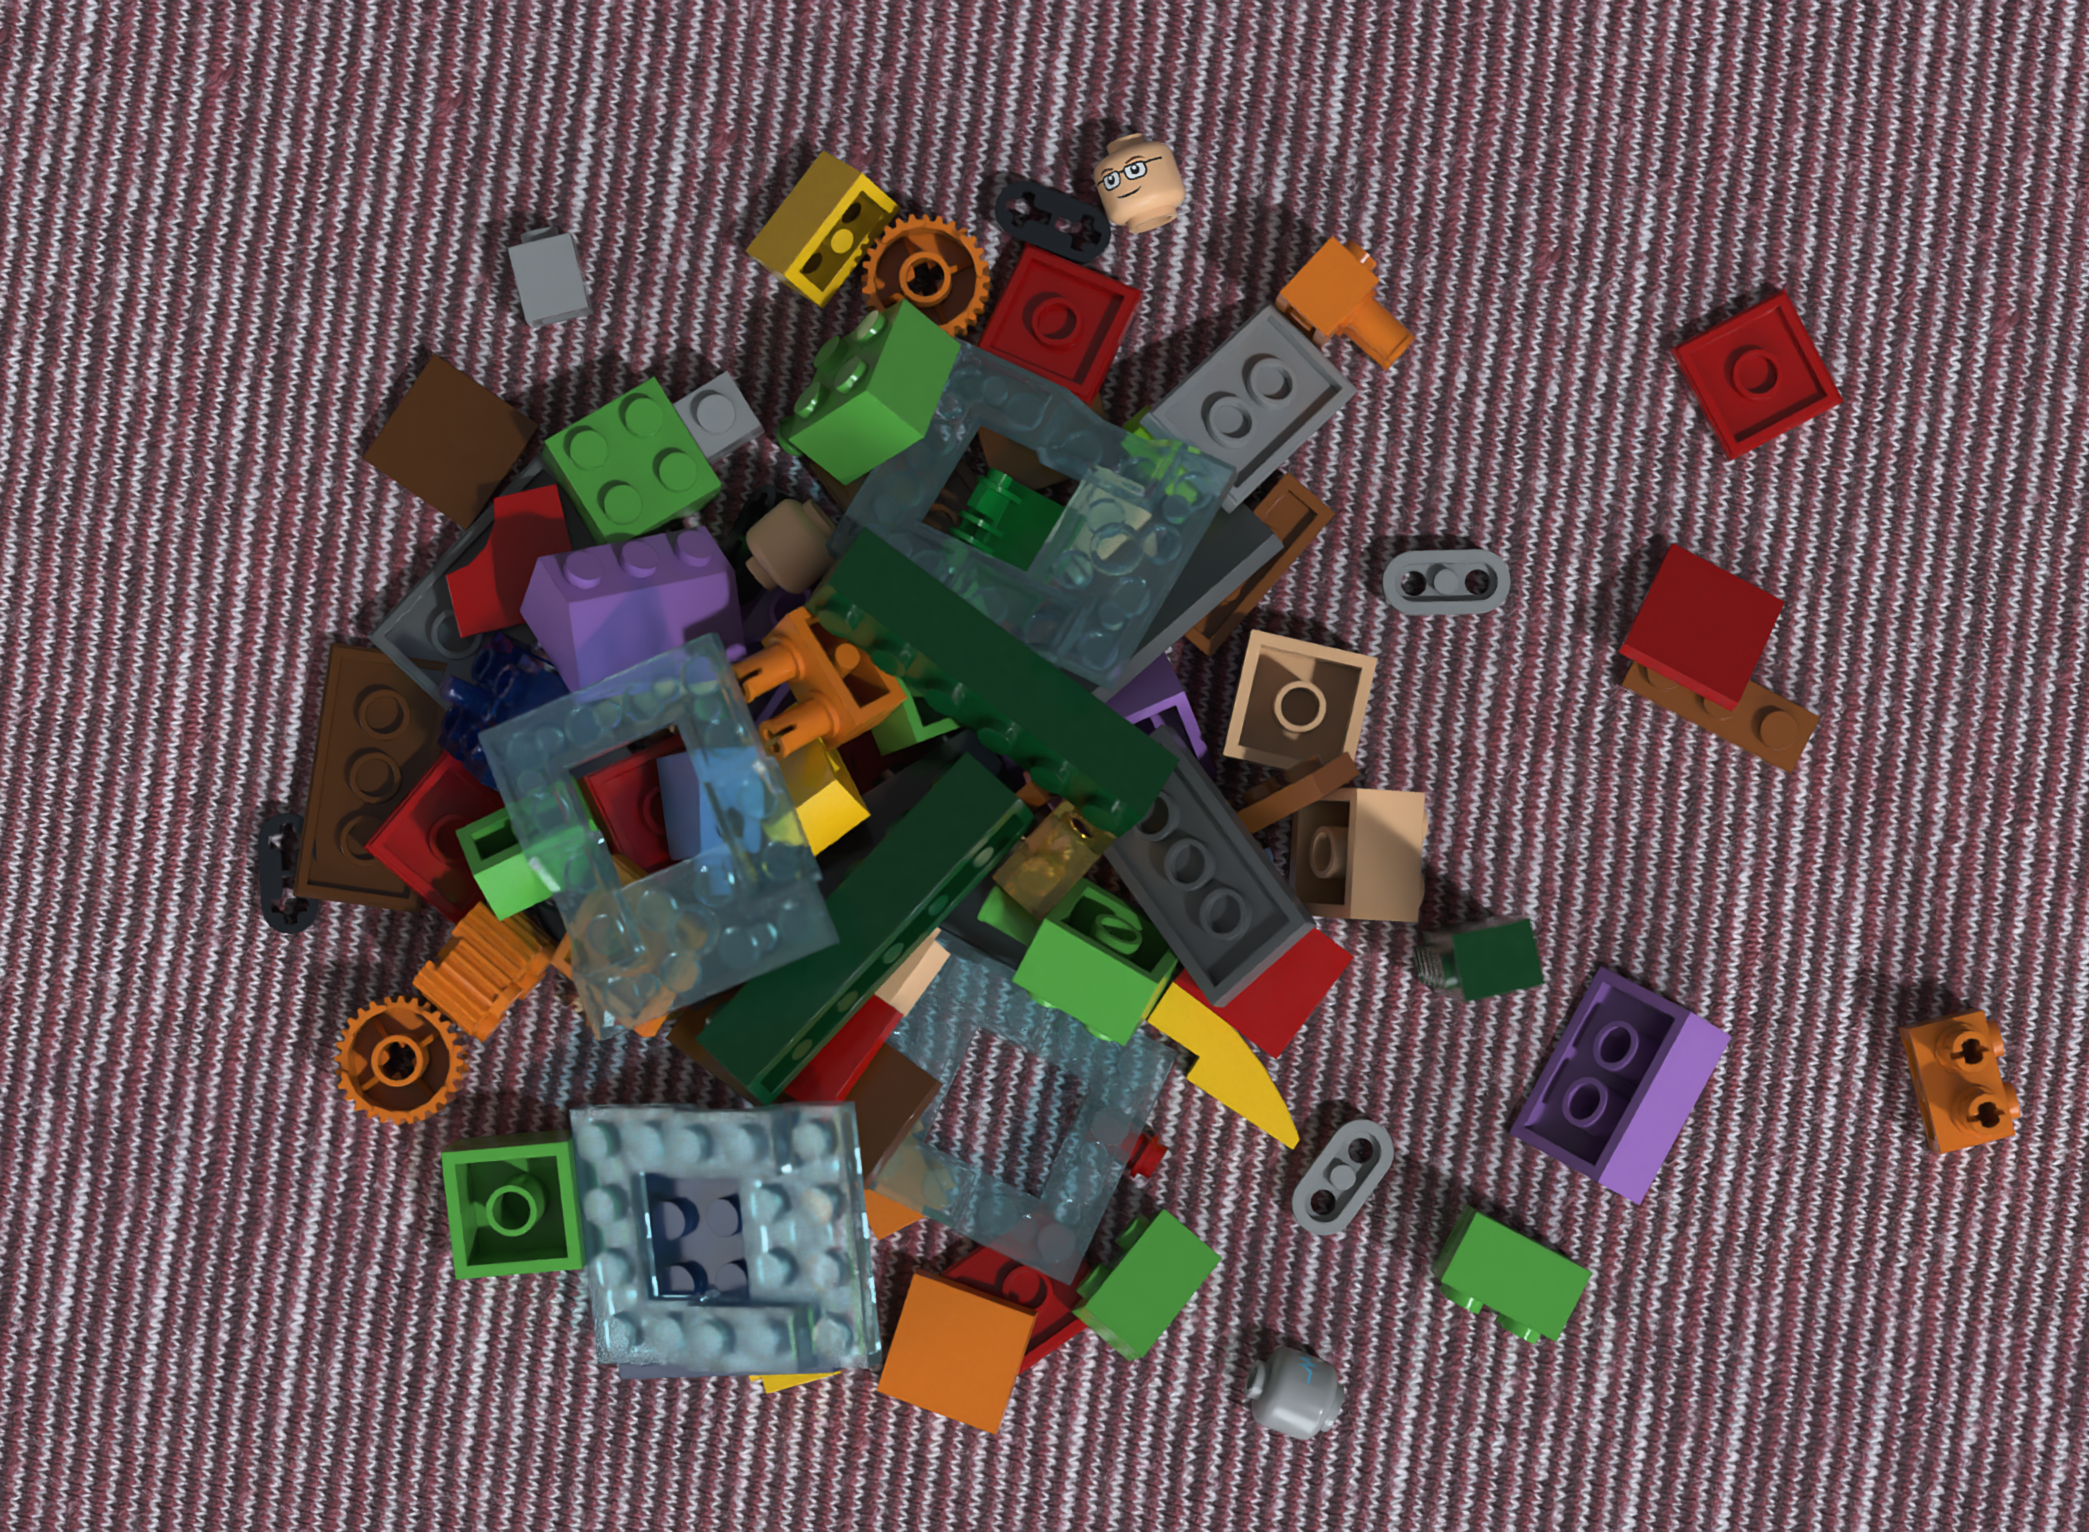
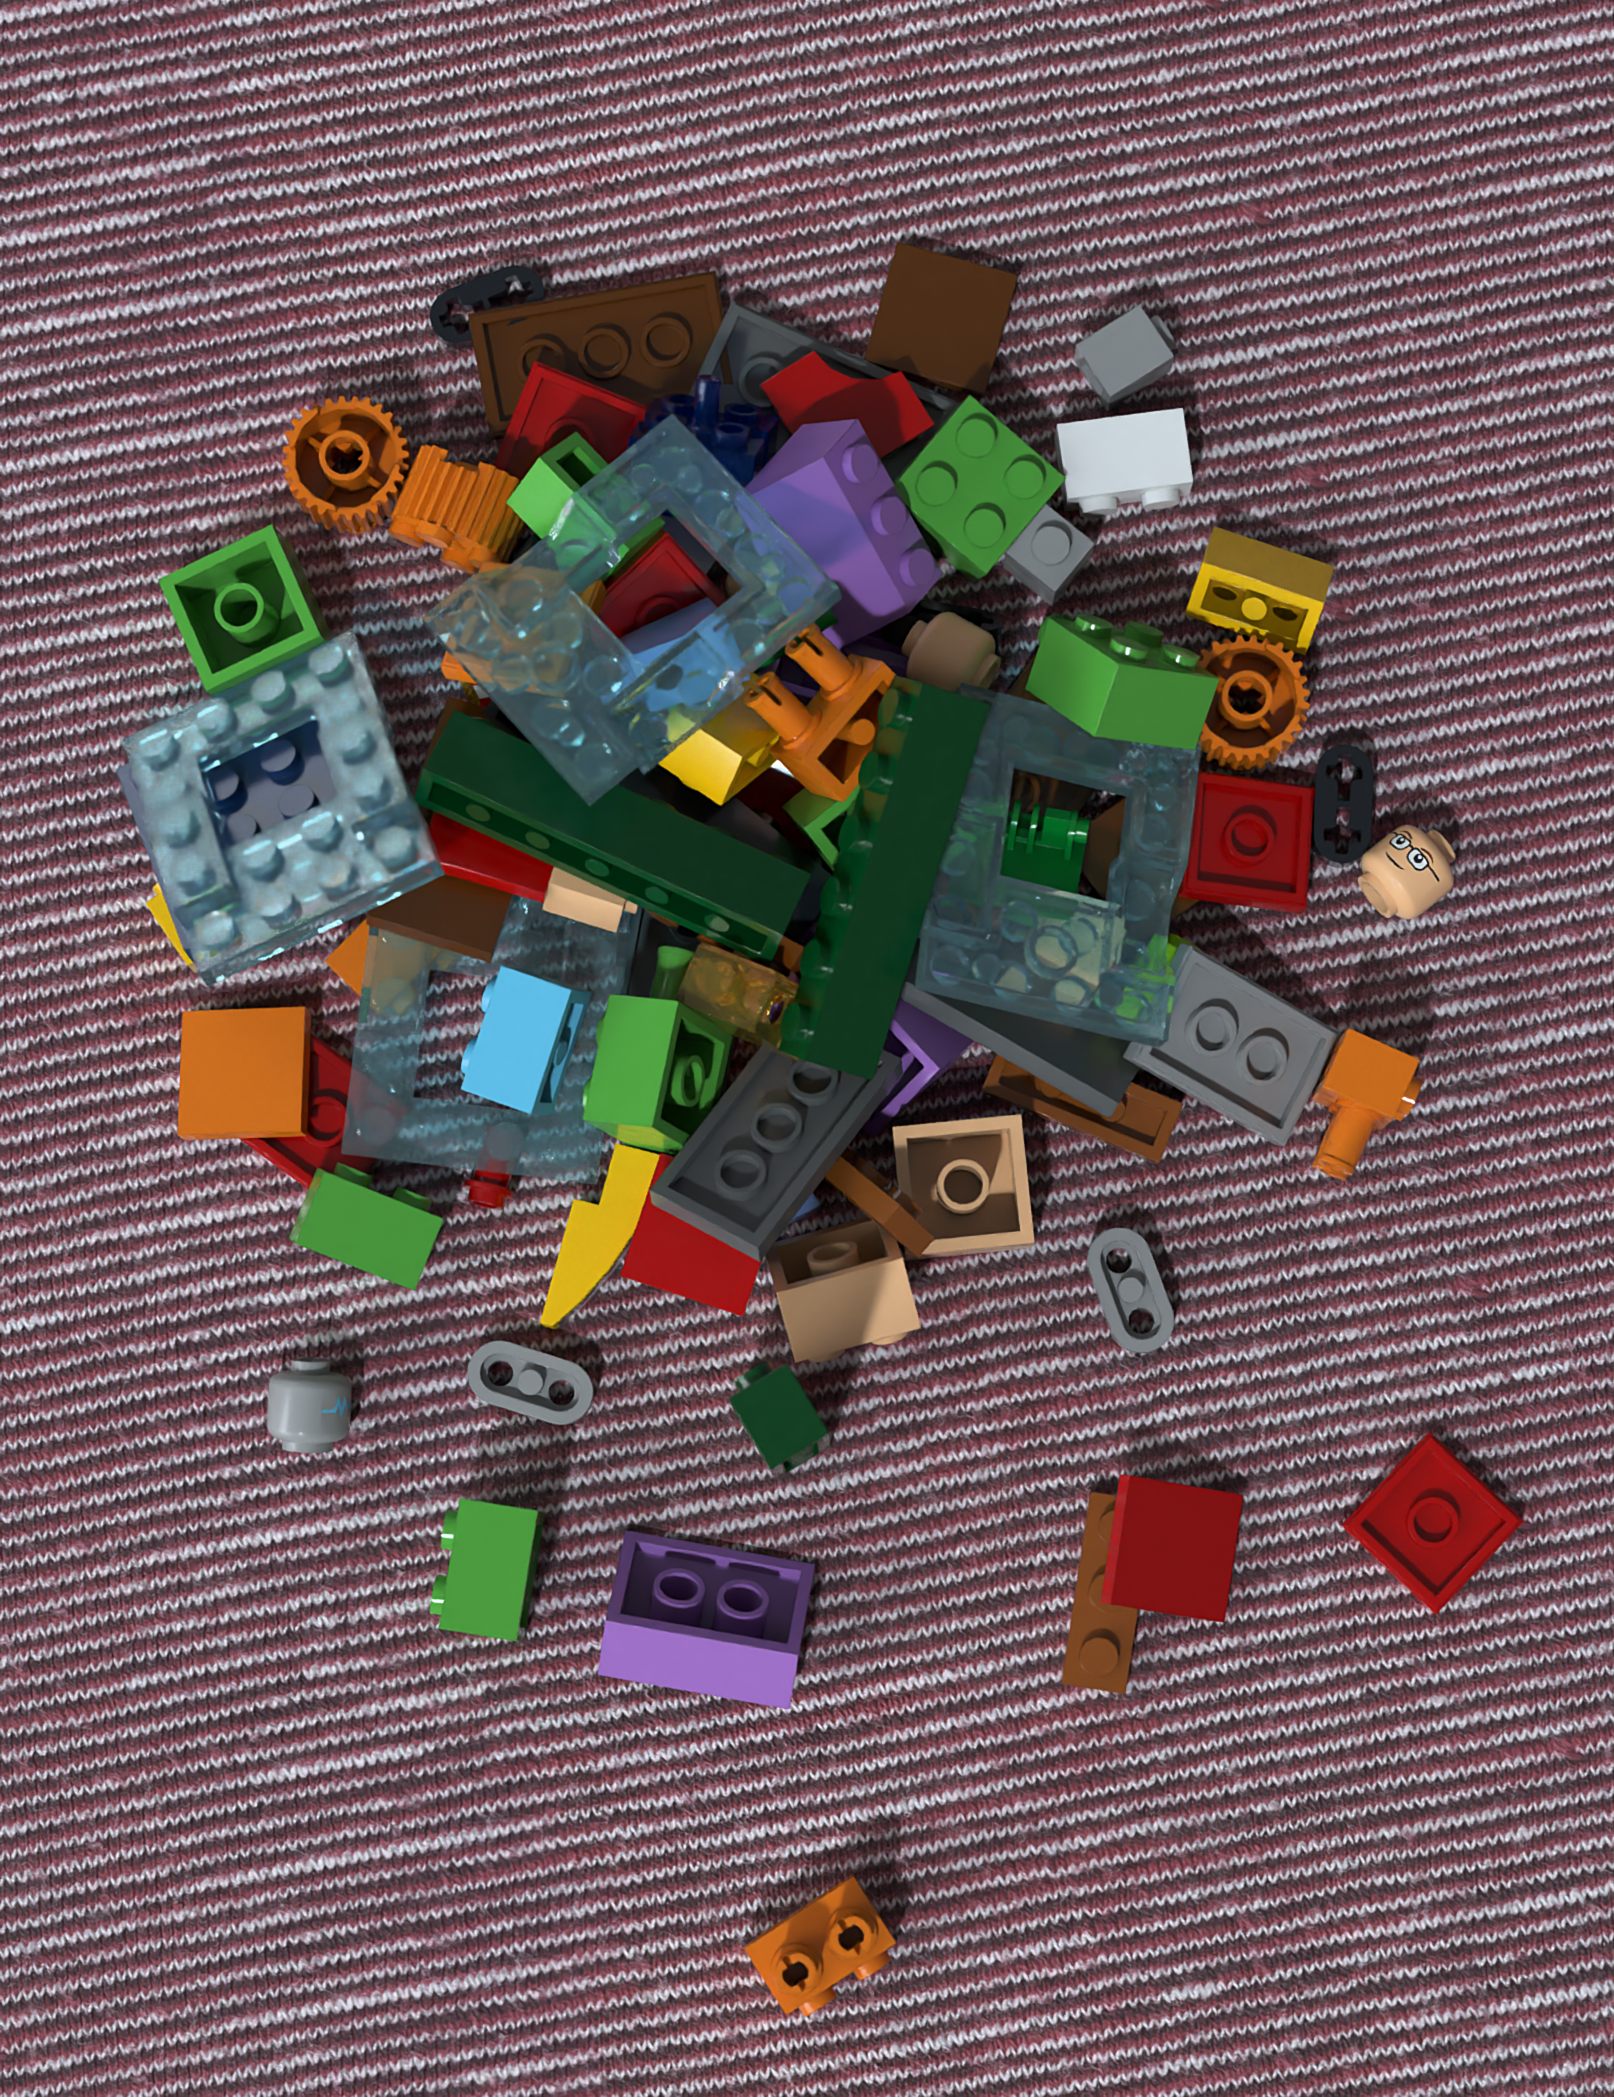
camera: 75 degrees right, 5 degrees down
none -> medium azure brick [461,965,592,1116]
none -> white brick [1054,408,1193,518]

